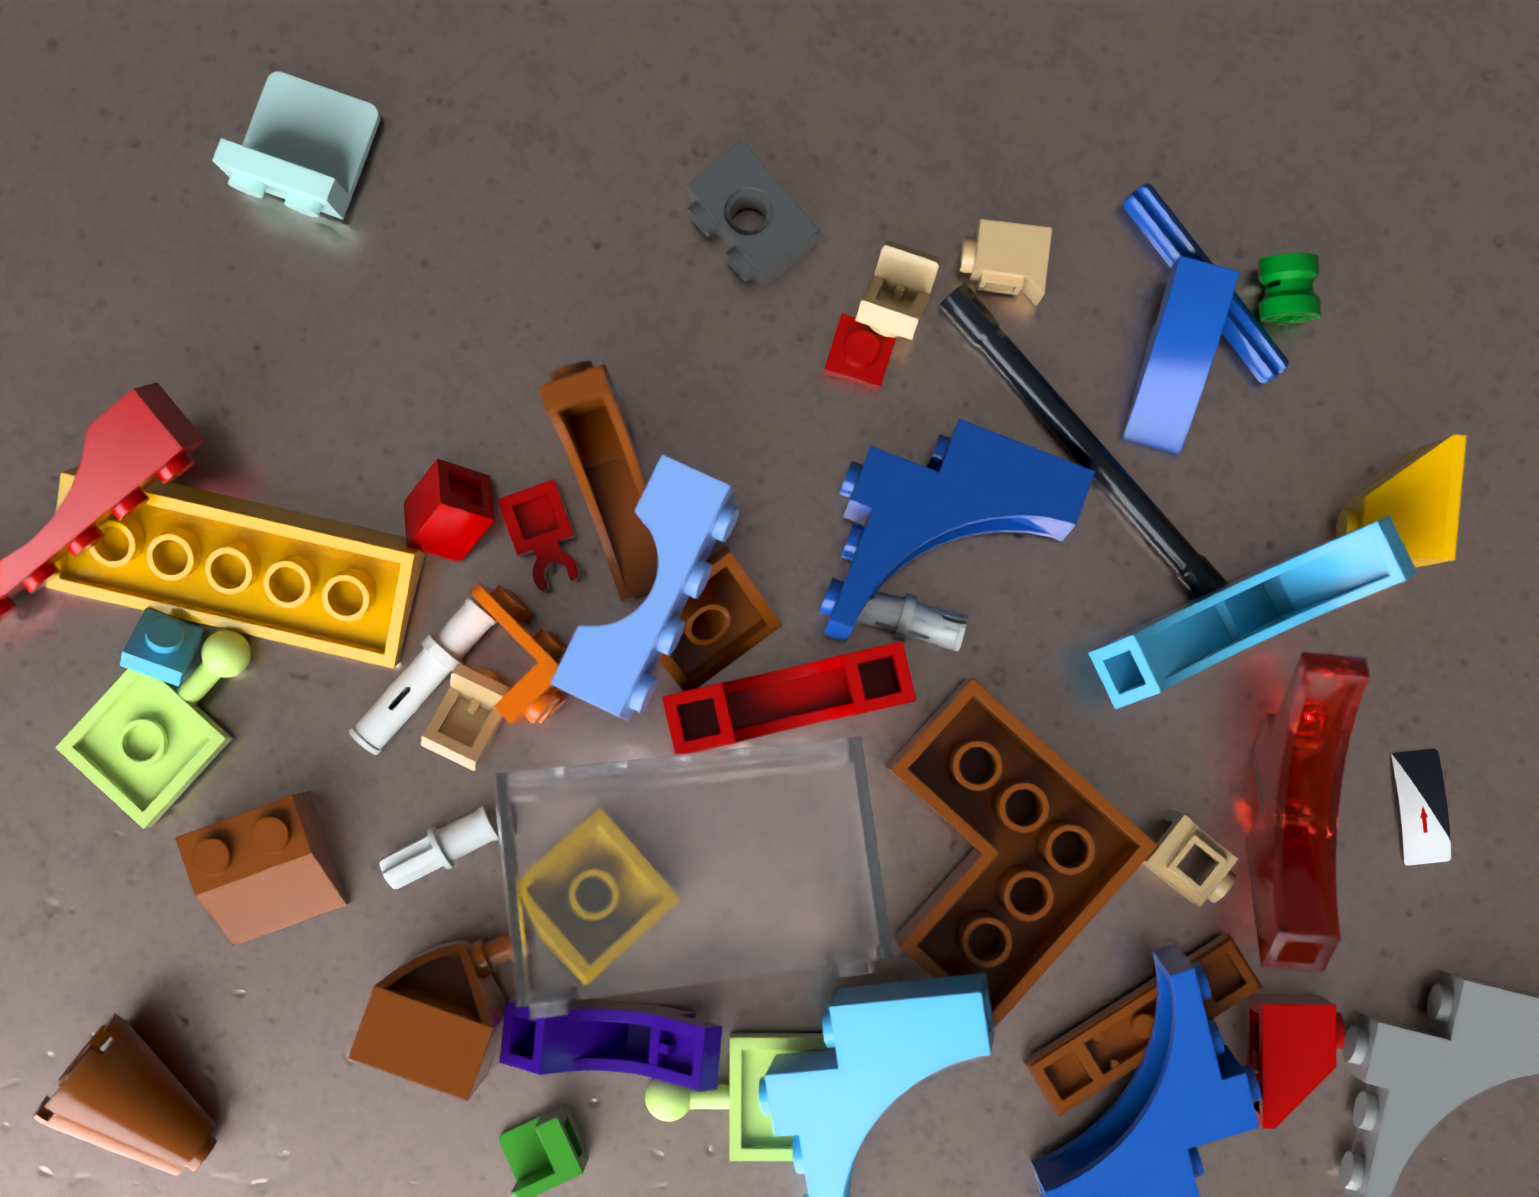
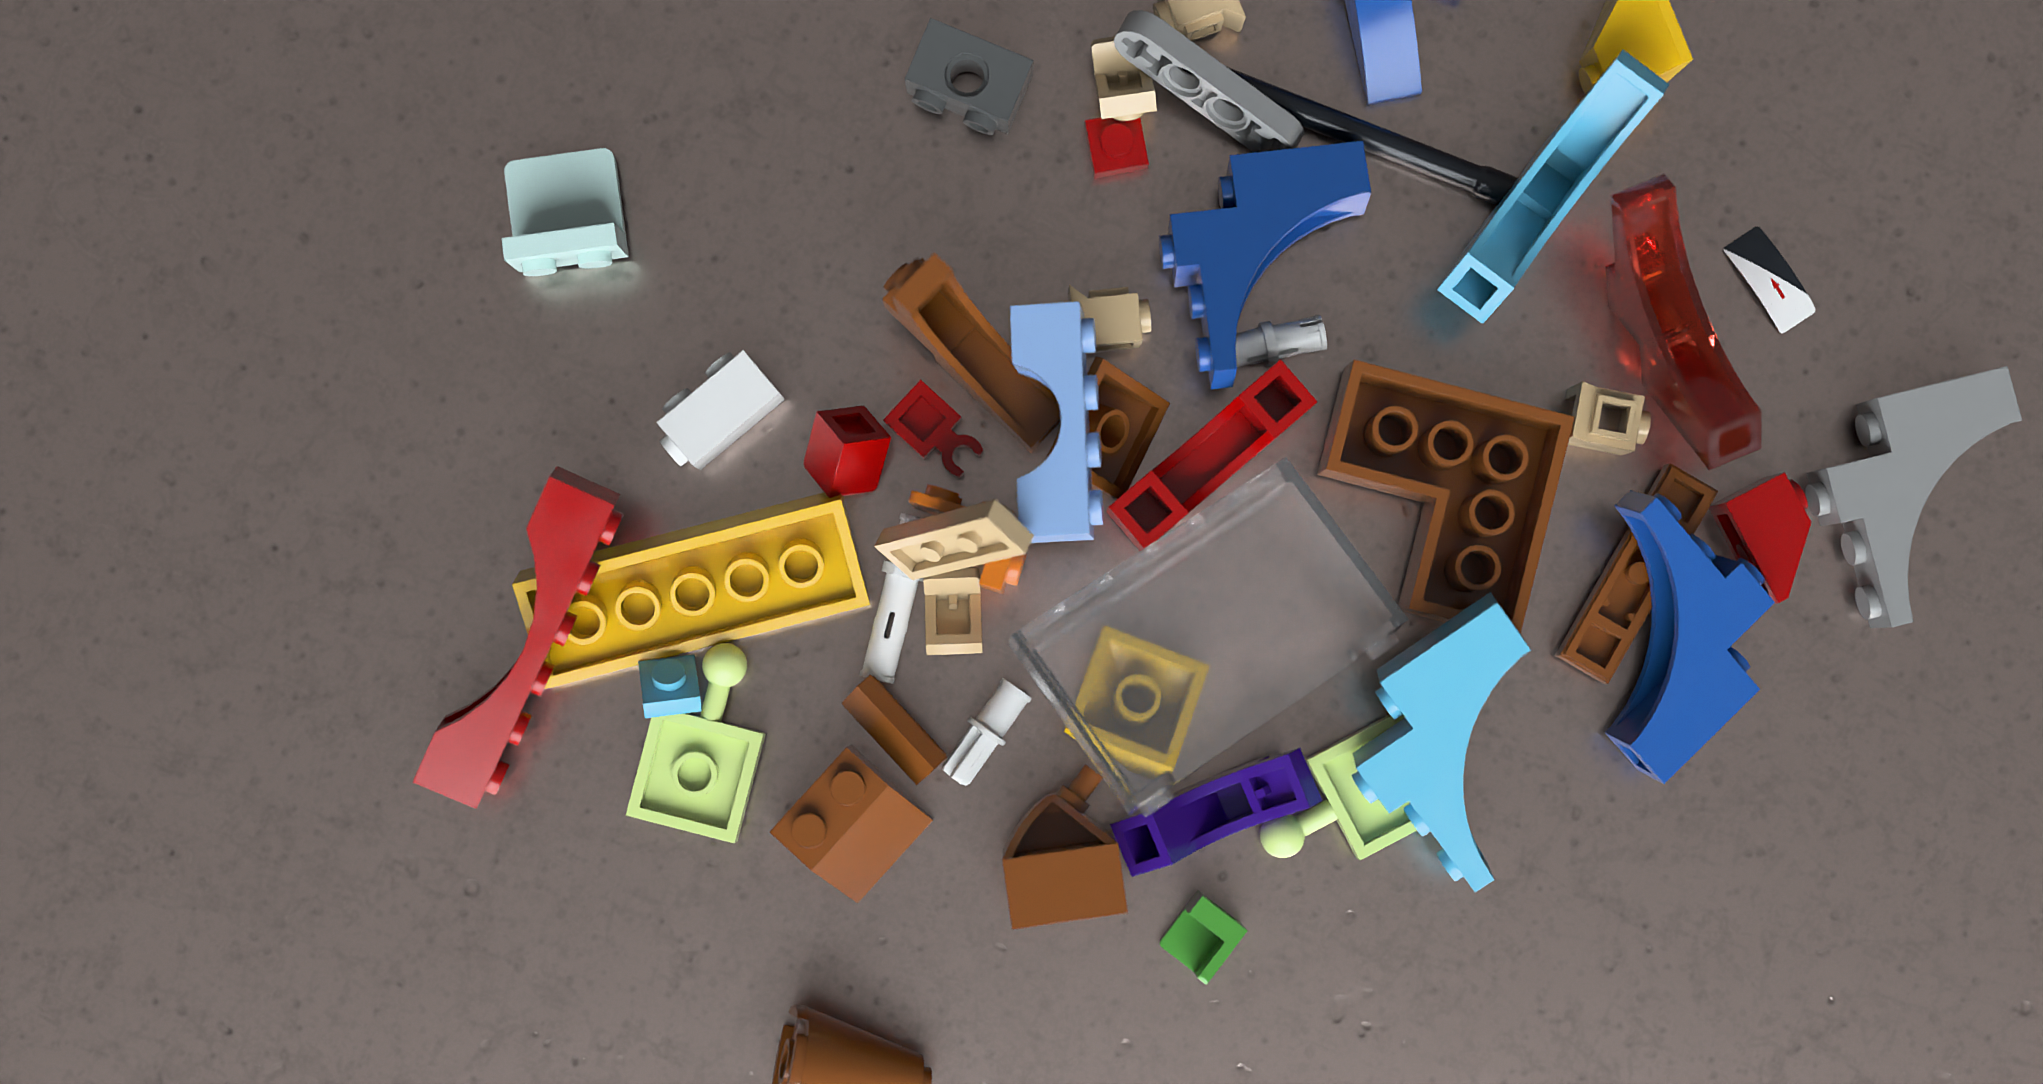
camera: 30 degrees left, 0 degrees up
none -> white brick [656,350,785,470]
none -> dark orange tile [841,674,947,785]
none -> tan plate [874,499,1034,580]
none -> tan window [1068,285,1151,352]
none -> light grey beam [1114,10,1303,153]

